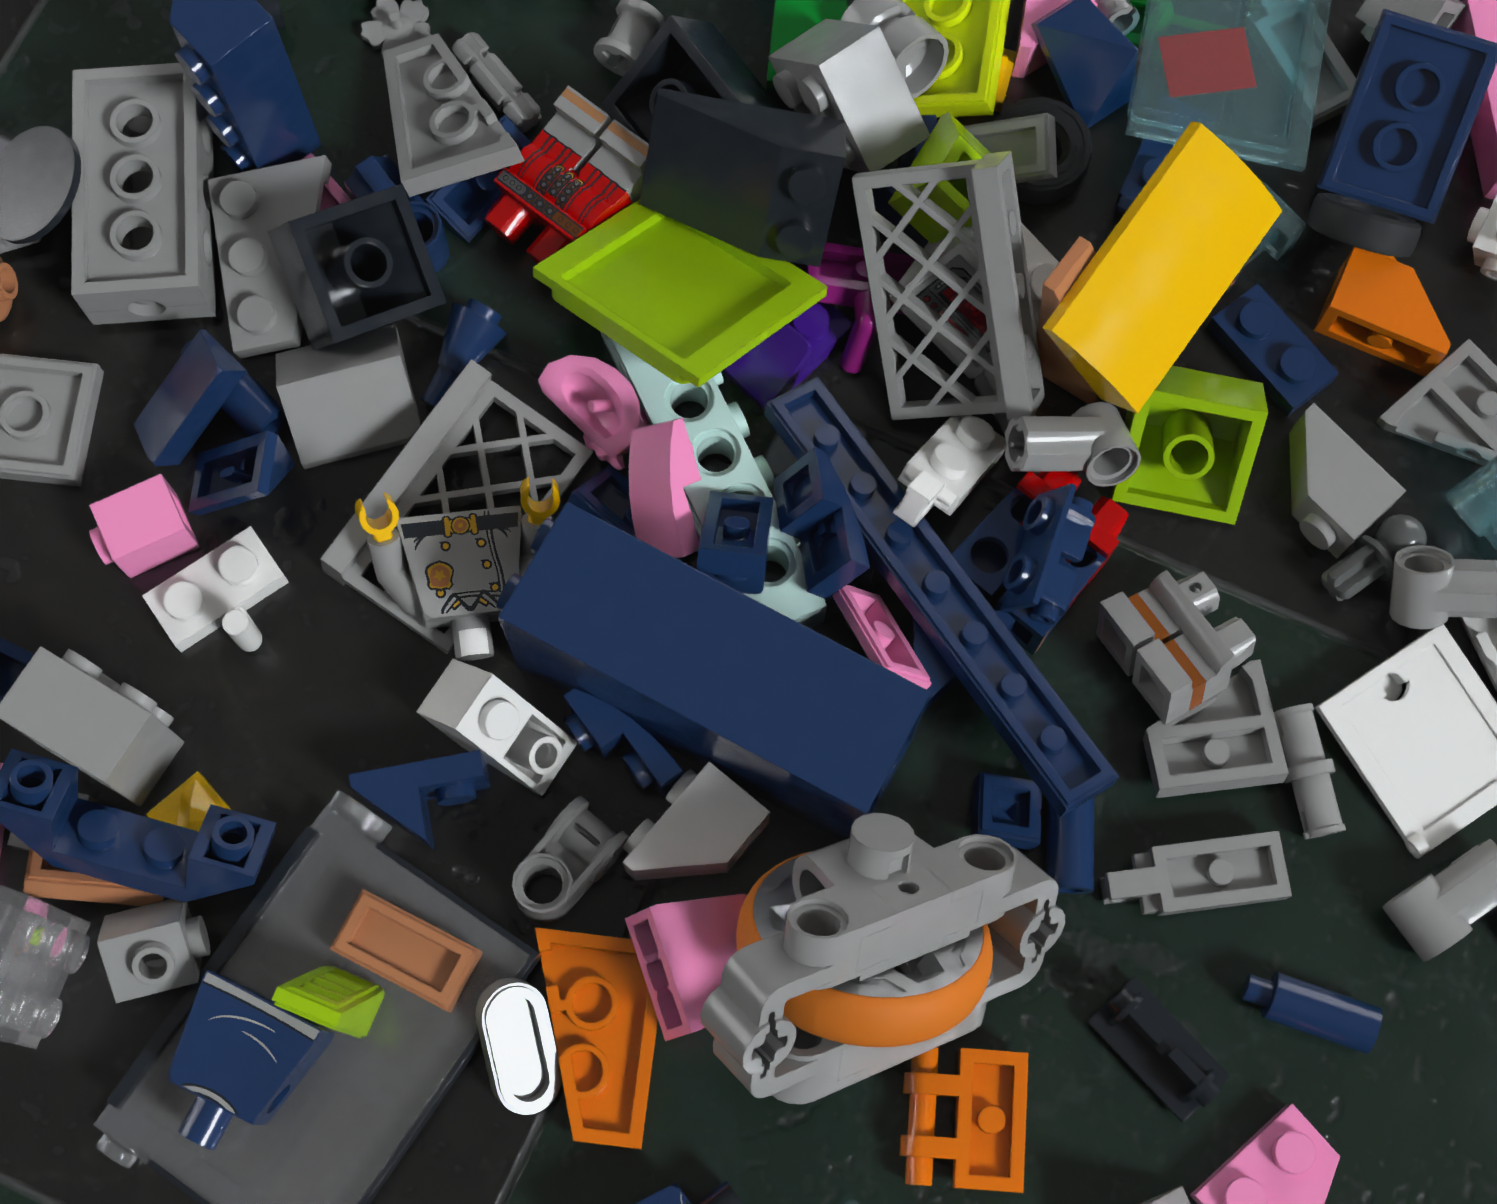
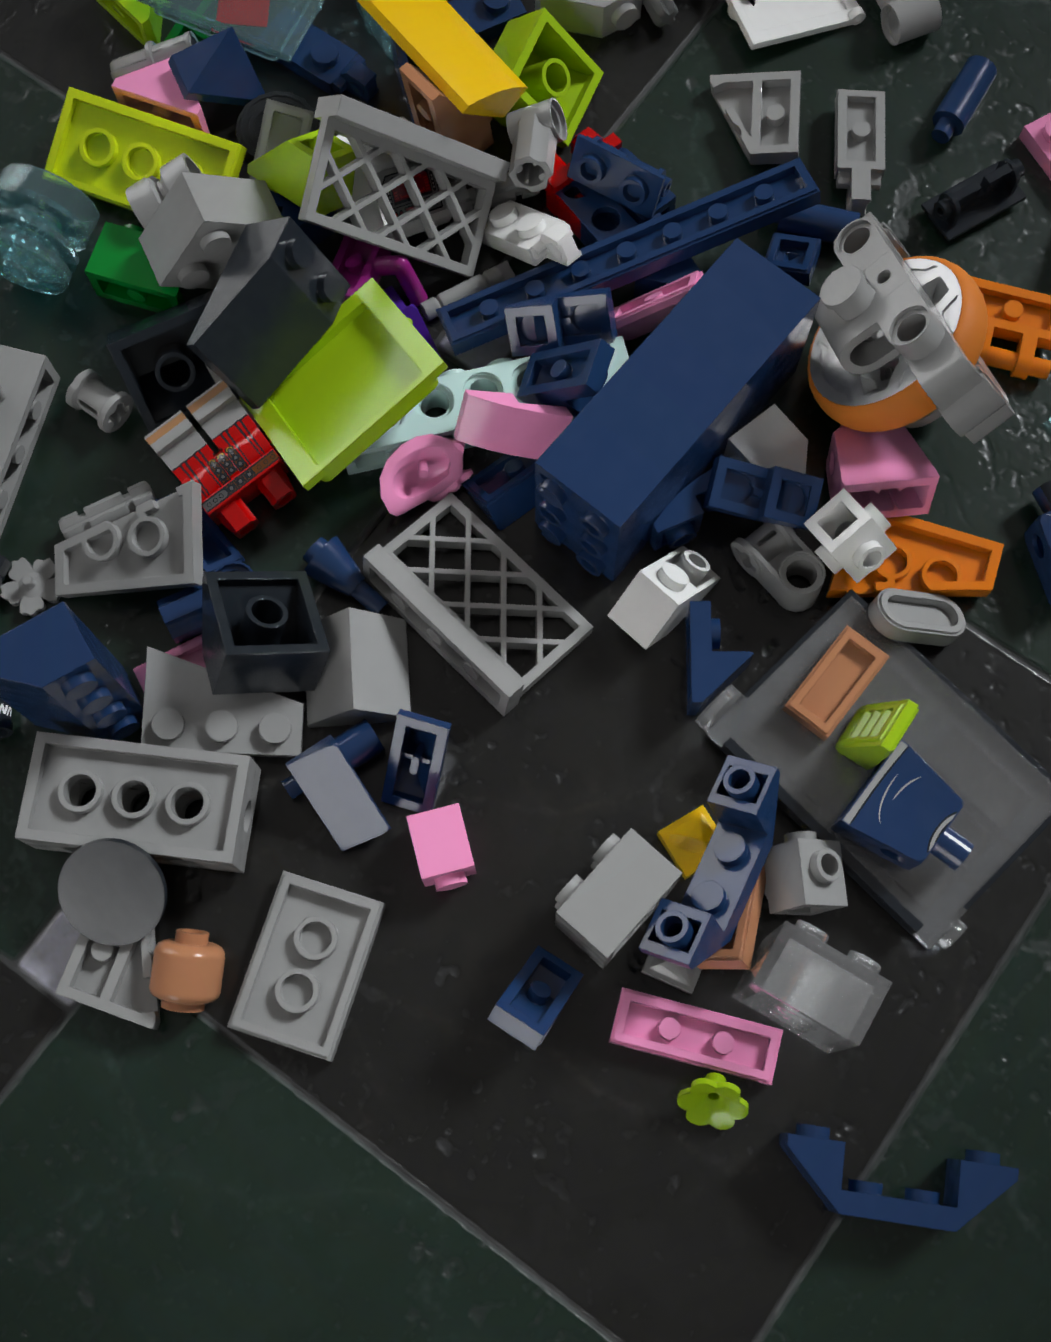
camera: 75 degrees left, 0 degrees up
white plate [142,526,289,652] -> none
light grey torso [355,477,560,661] -> none
light grey hips [1096,570,1256,725] -> none
light grey pin [1274,703,1346,839] -> none
none -> light grey wheel [420,260,515,321]
none -> dark blue slope [703,455,824,530]
none -> white brick [803,488,898,583]

